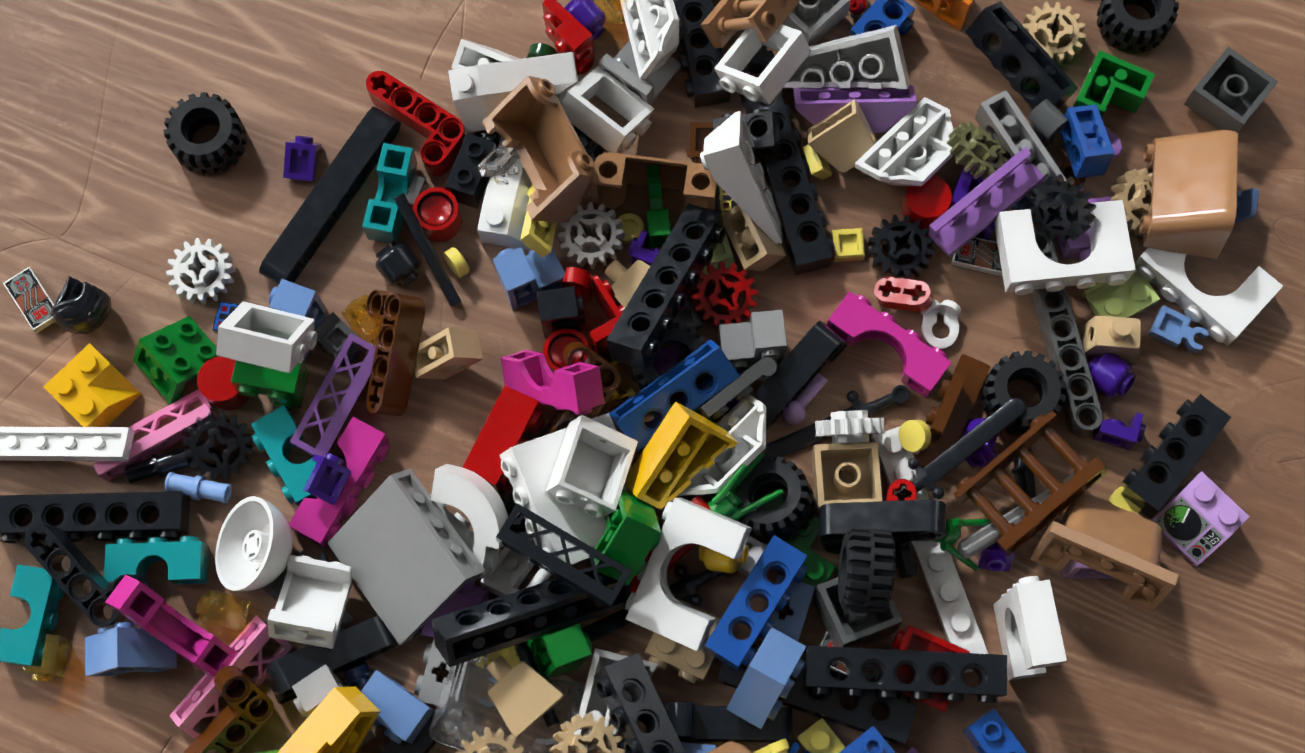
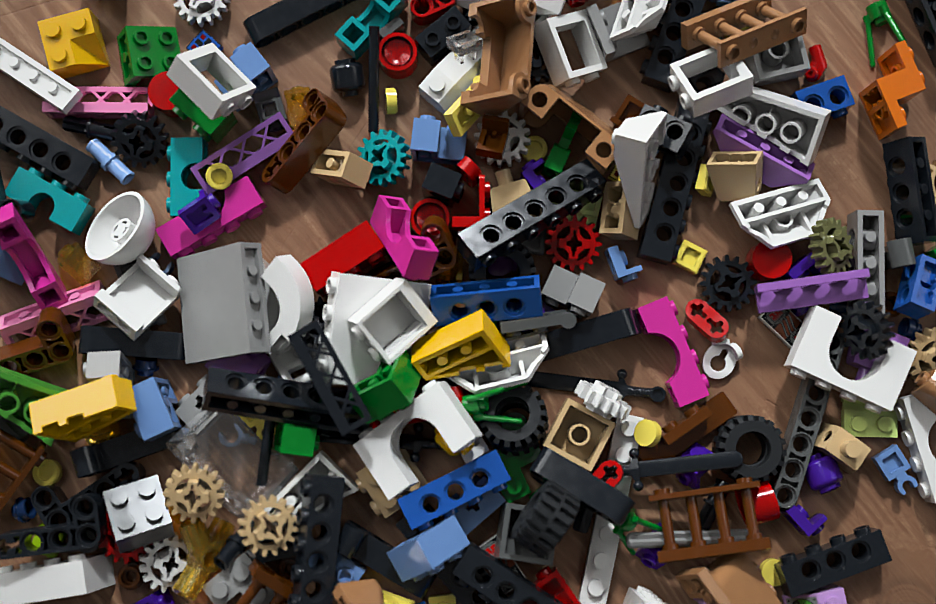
camera: 25 degrees right, 10 degrees up
tan torso [486,655,565,738] -> none
lavender bar [781,373,828,425] -> none
none -> light yellow tile [206,163,233,190]
none -> teal gear [357,129,412,187]
none -> reddish brown bracket [476,114,510,160]
none -> medium blue bracket [604,245,643,283]
none -> red piece [735,481,780,525]
none -> dark blue plate [897,317,922,341]

